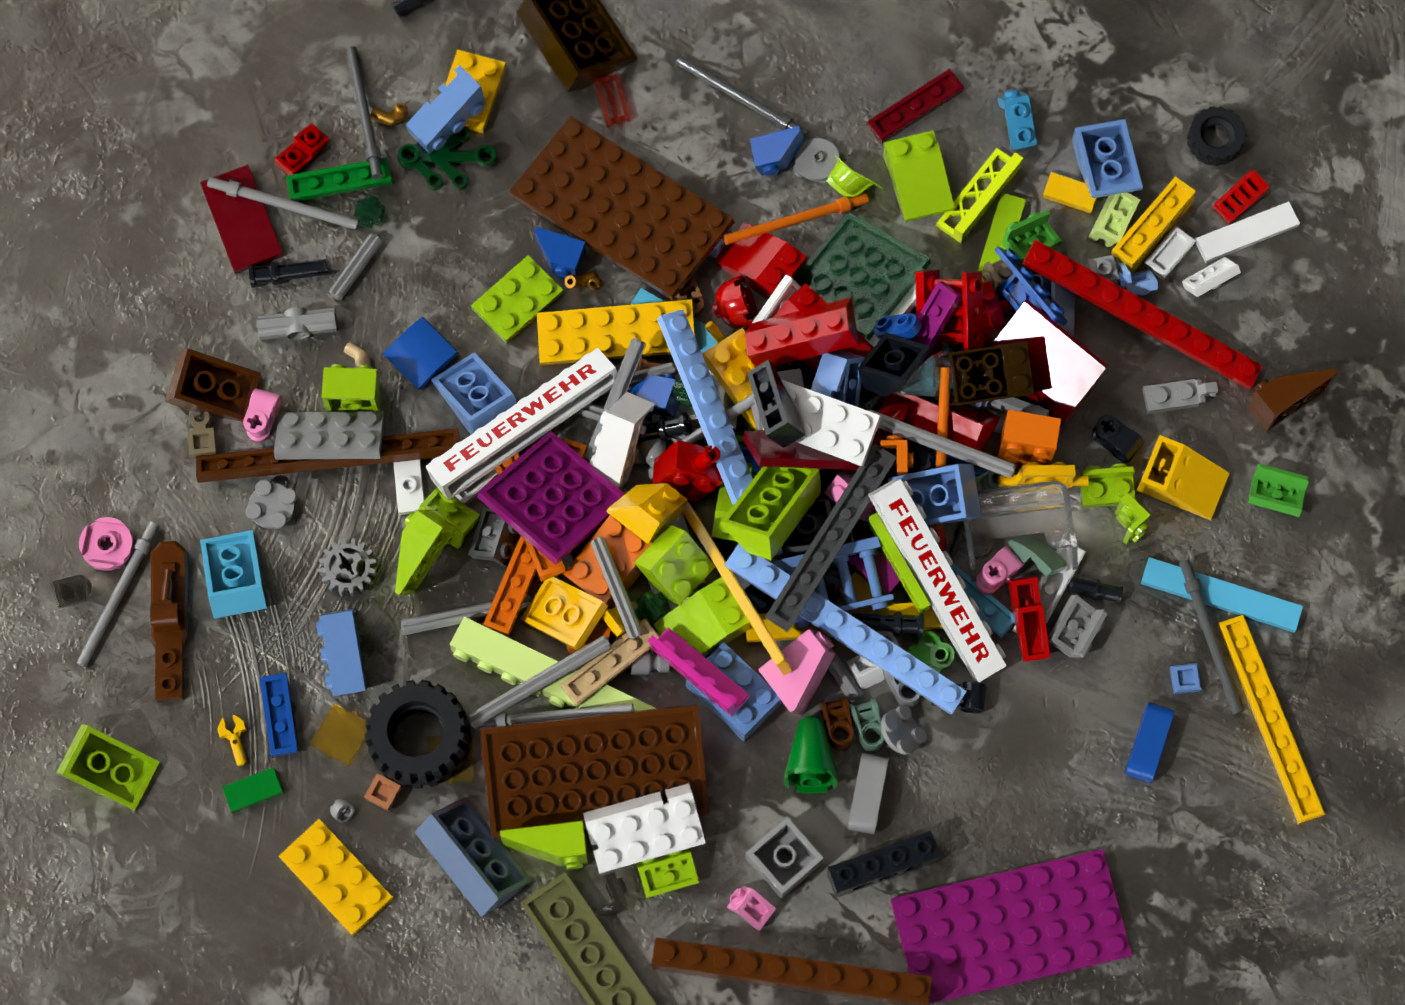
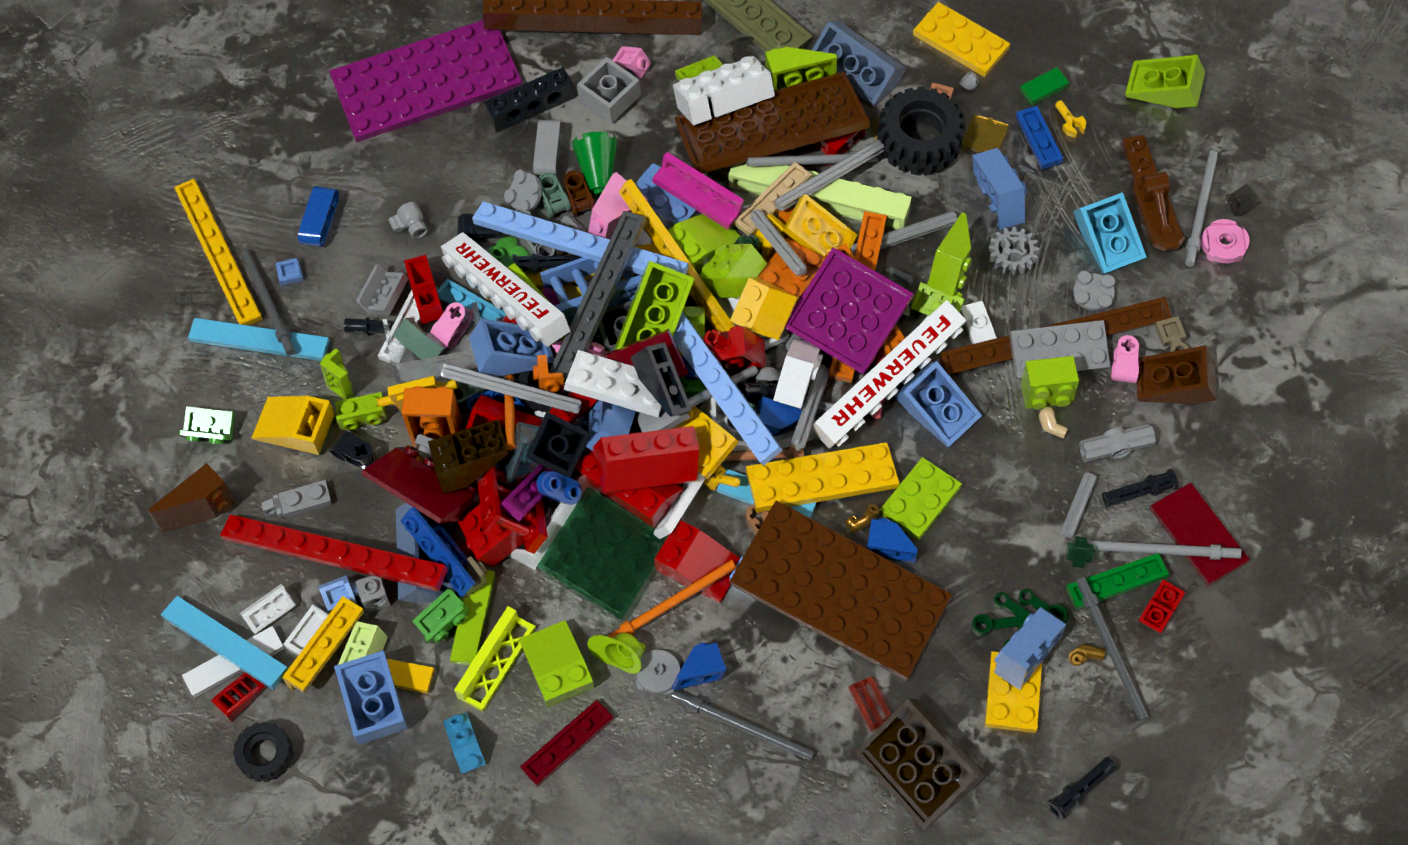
camera: 175 degrees right, 10 degrees down
blue slope [383,317,459,390] -> none
red cylinder [712,275,758,329] -> none
none -> medium azure tile [161,596,288,690]
none -> light grey piece [389,202,428,239]

